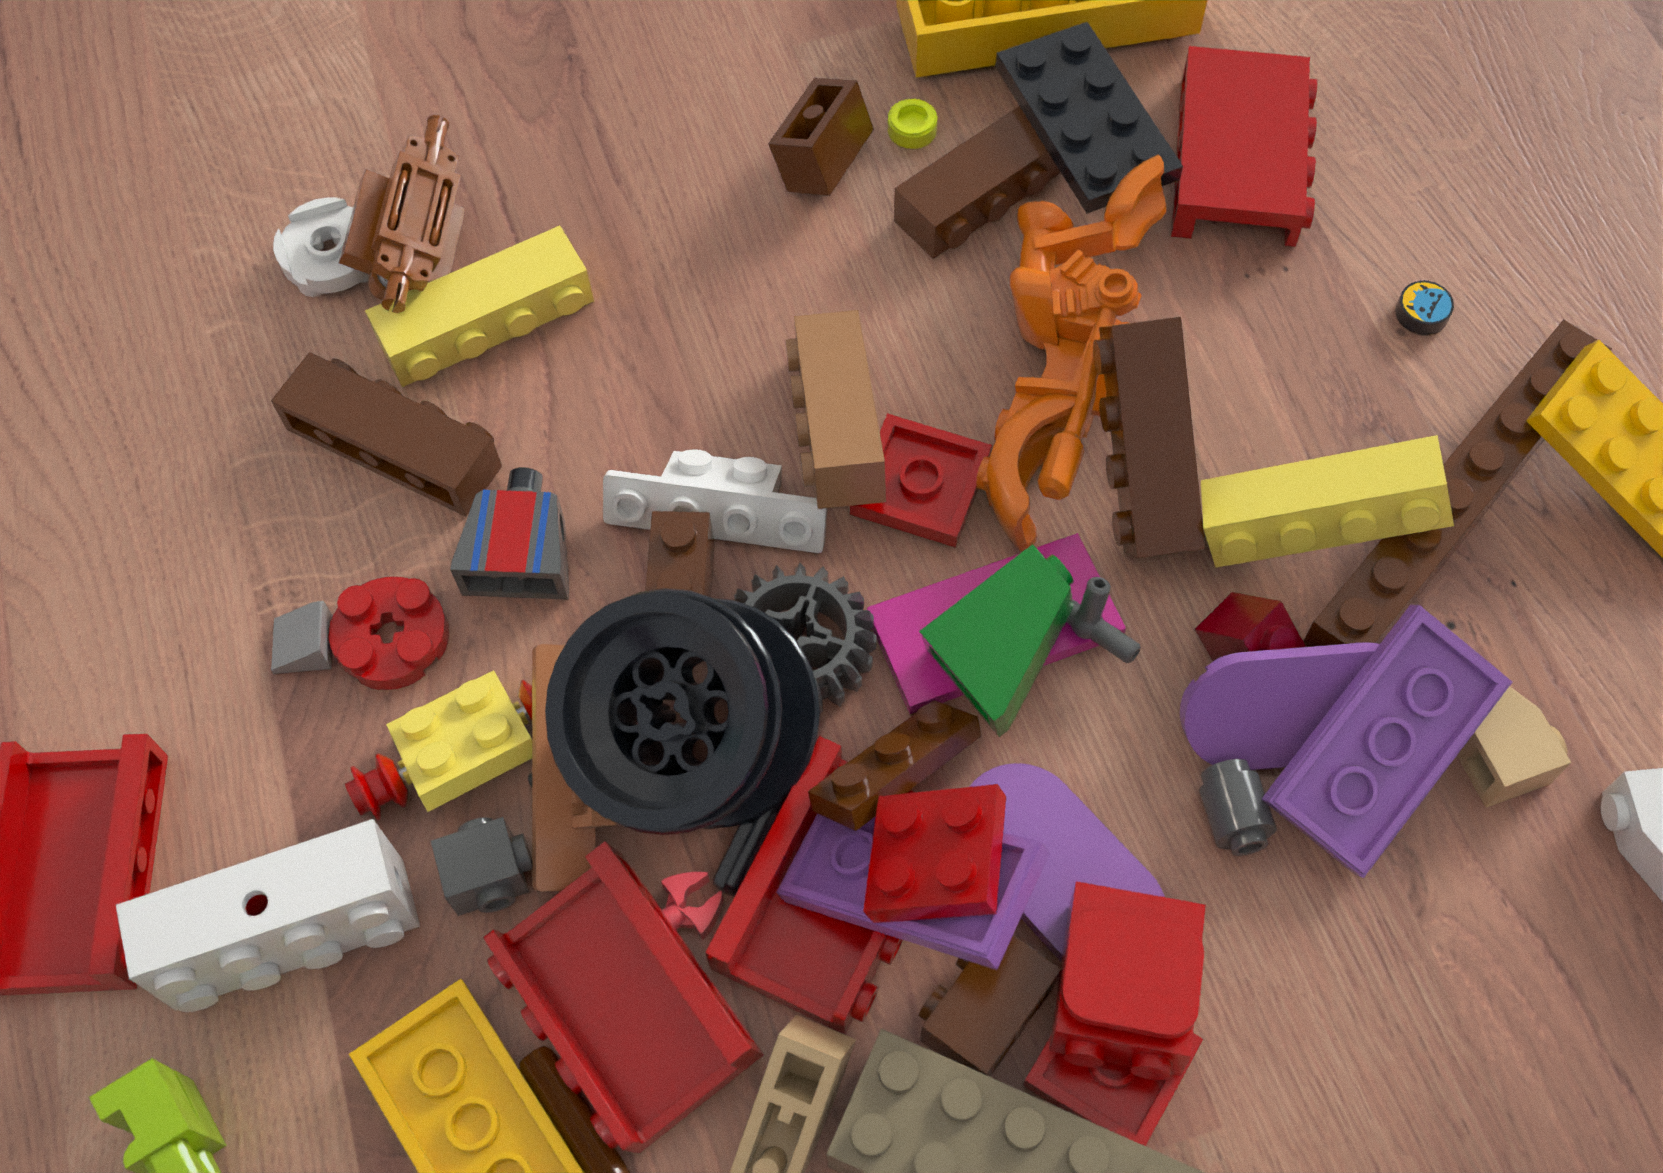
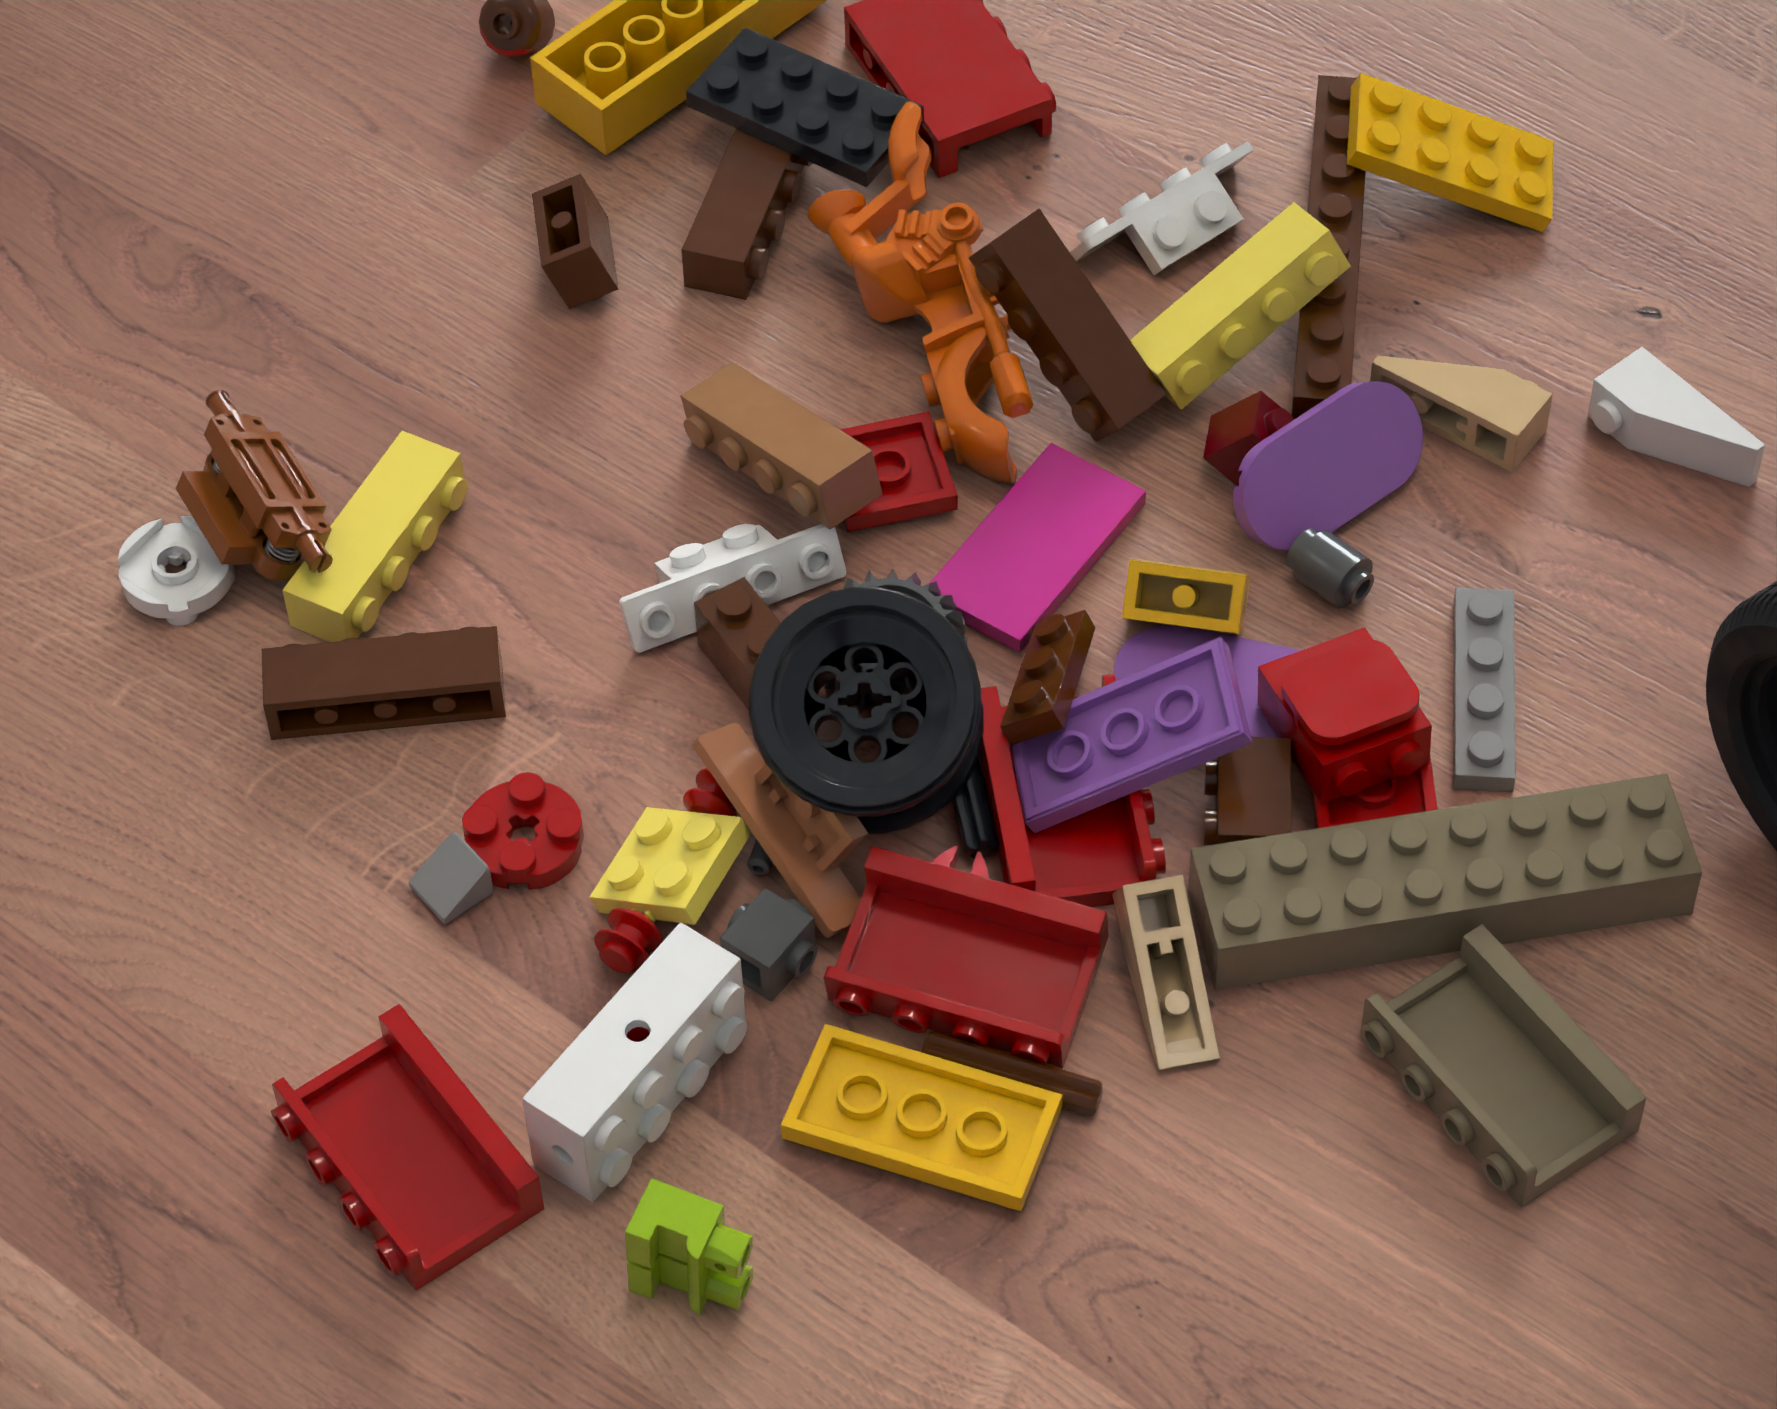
camera: 35 degrees left, 10 degrees down
torso [450,467,569,600] -> none
red plate [863,784,1006,923] -> none
neon yellow tile [888,99,938,149] -> none
green slope [919,544,1074,737] -> none
dark grey piece [1066,577,1141,663] -> none
medium lavender tile [1262,605,1512,878] -> none
tile [1395,281,1454,335] -> none
none -> white bracket [1070,141,1253,275]
none -> yellow brick [1122,559,1251,634]
none -> light grey plate [1453,587,1516,792]

